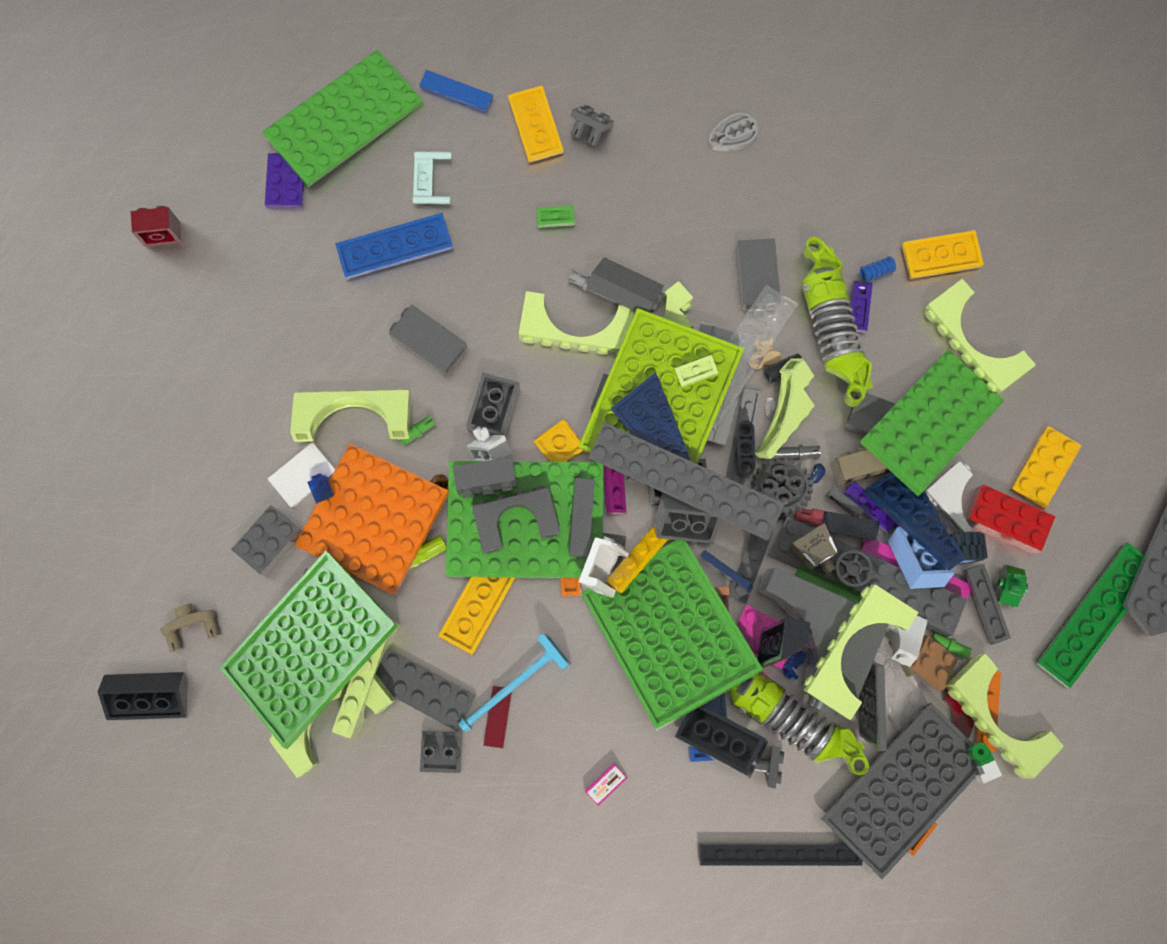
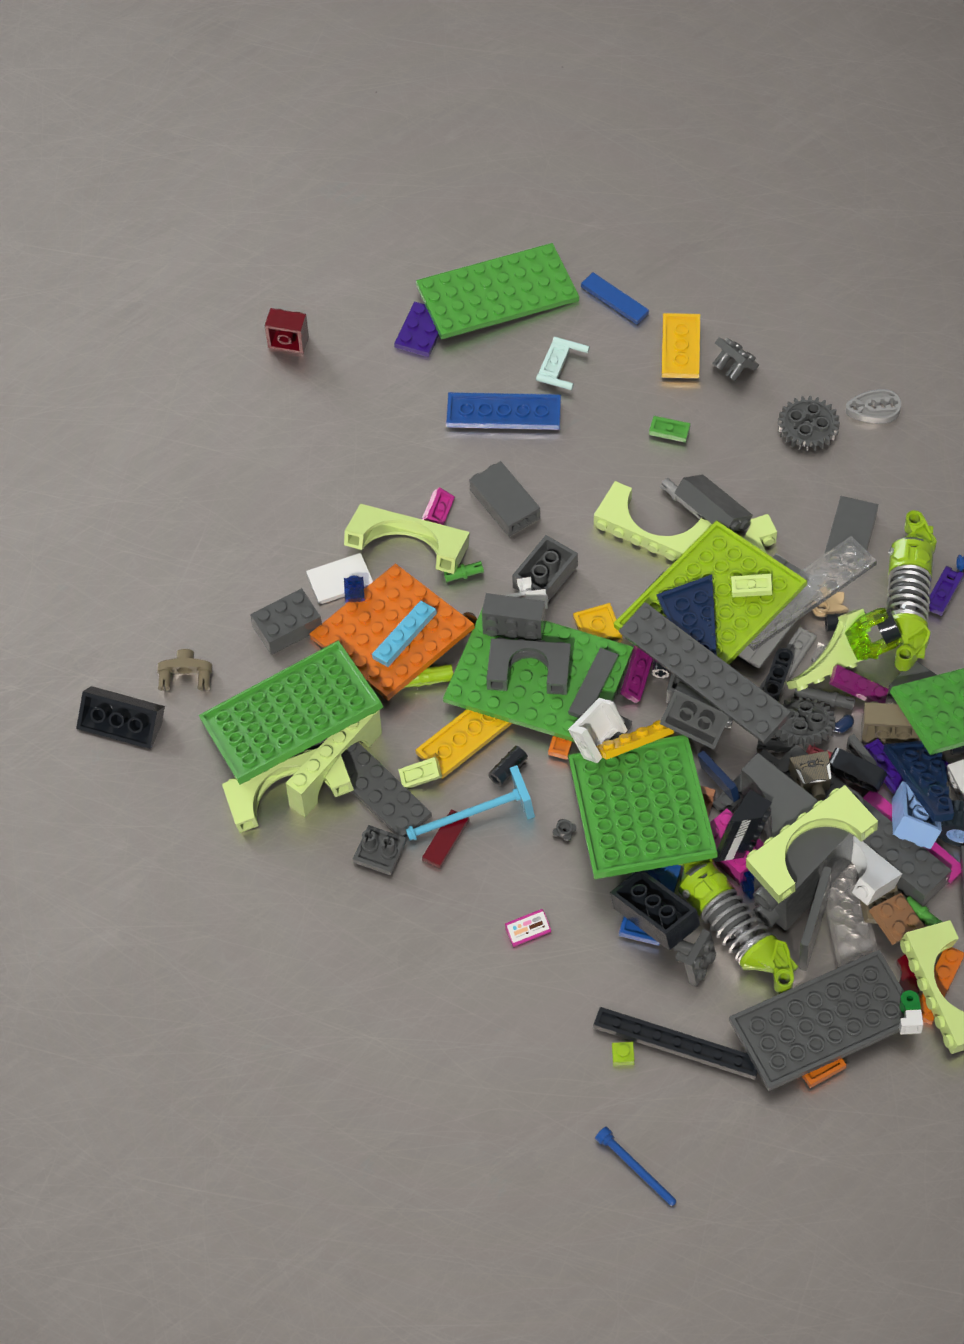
camera: 25 degrees right, 20 degrees down
none -> medium azure plate [372,600,437,667]
none -> yellowish green plate [398,757,442,789]
none -> dark pink slope [422,487,455,525]
none -> black axle [488,746,528,786]
none -> dark grey plate [553,819,576,841]
none -> lime plate [612,1042,634,1066]
none -> dark grey gear [778,396,840,451]
none -> magenta plate [829,665,889,703]
none -> clear neon green piece [845,608,902,660]

